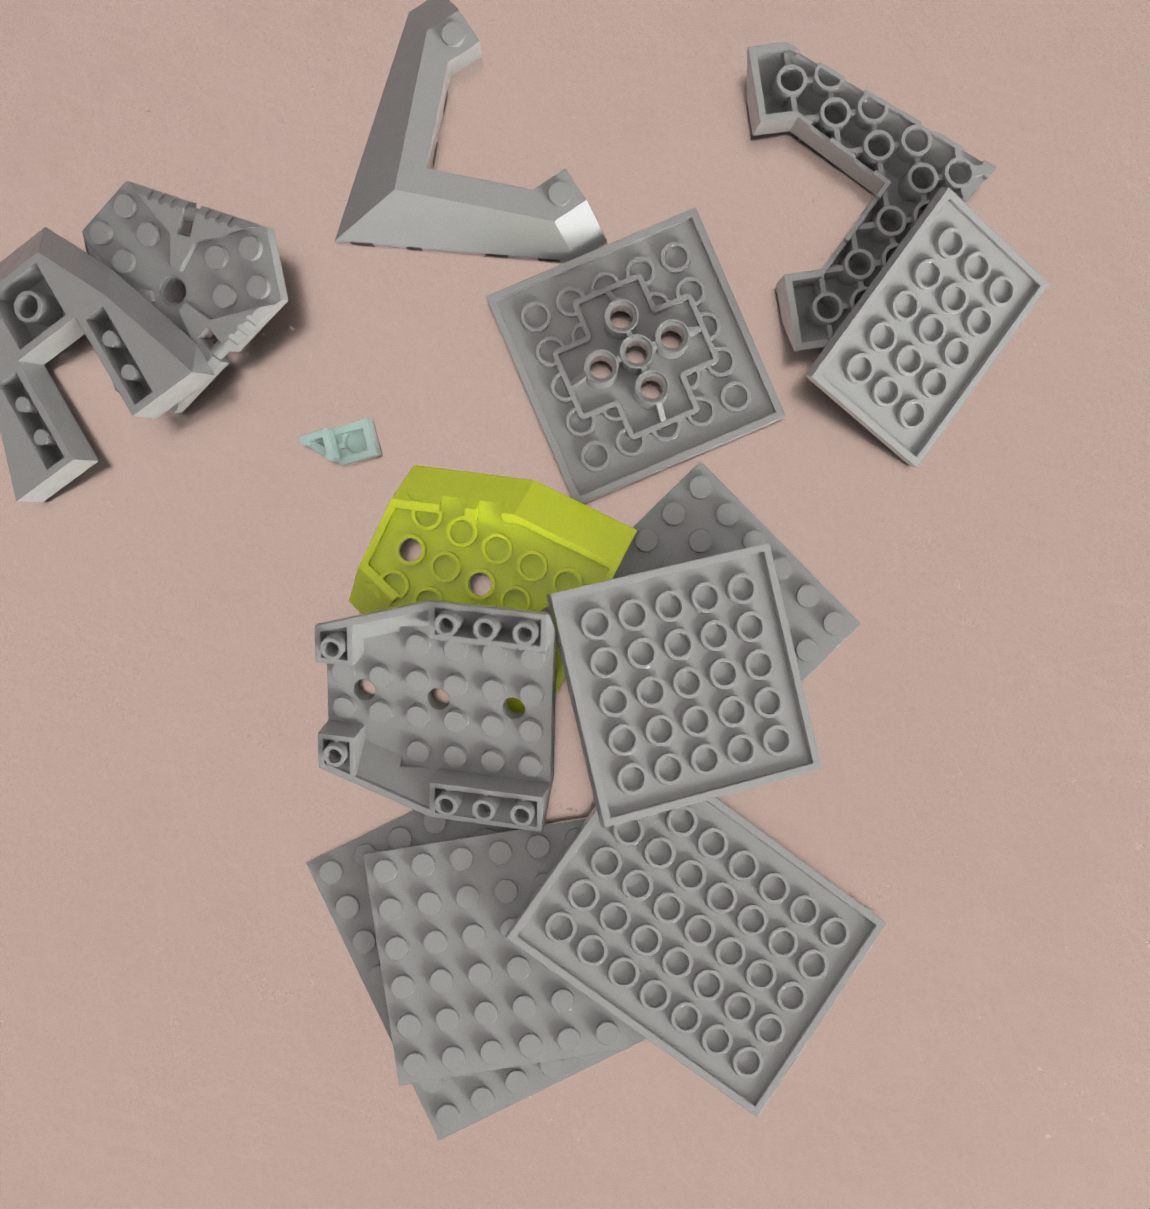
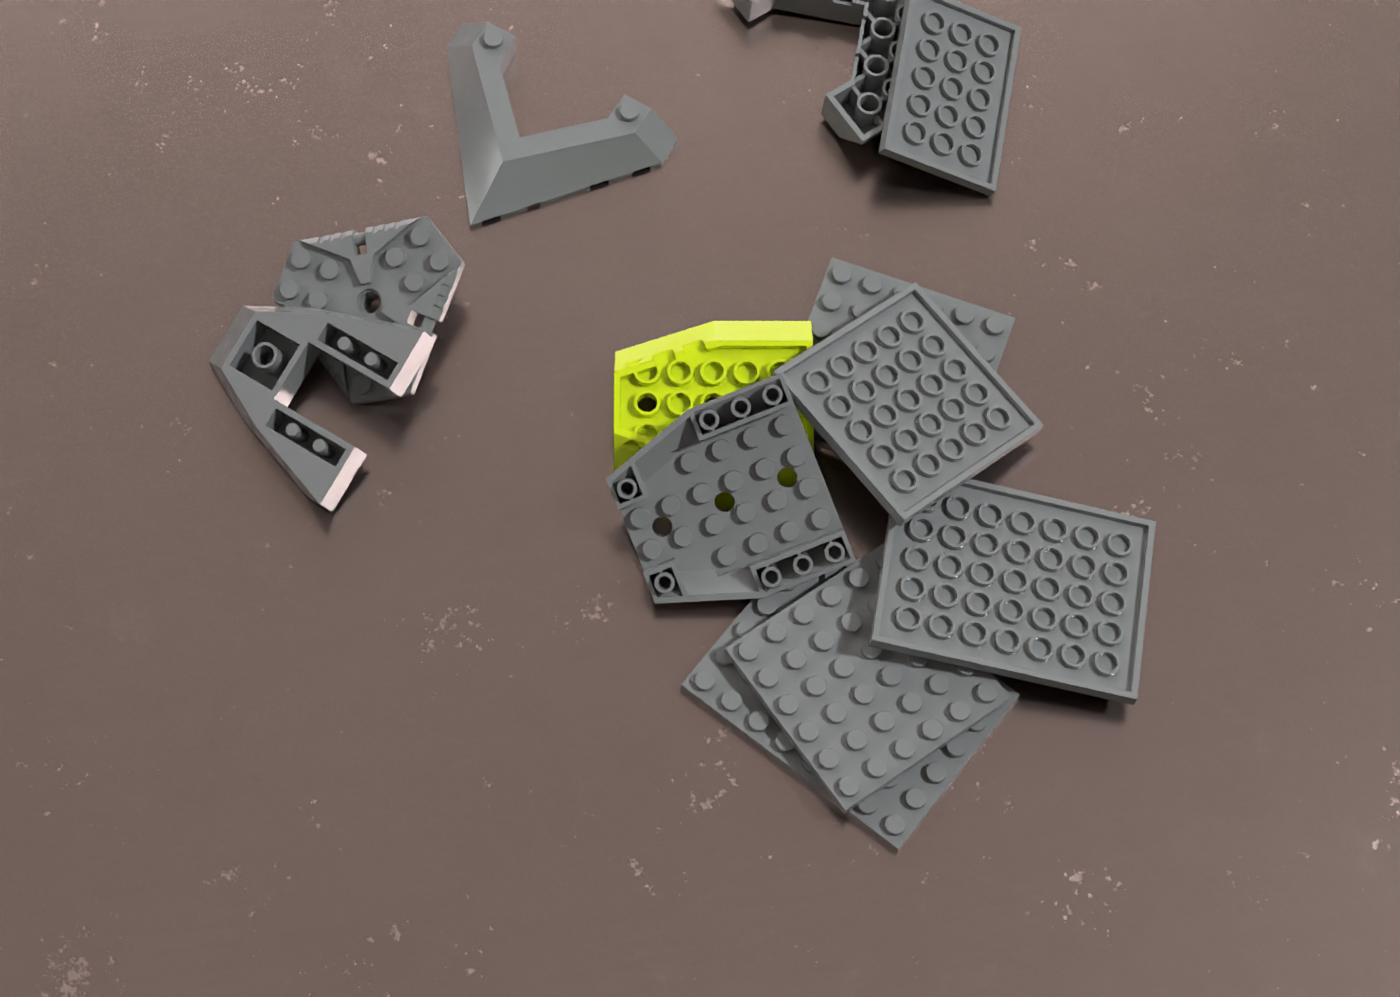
camera: 25 degrees left, 20 degrees down
light aqua slope [298,418,382,466] -> none
light grey plate [486,207,786,504] -> none

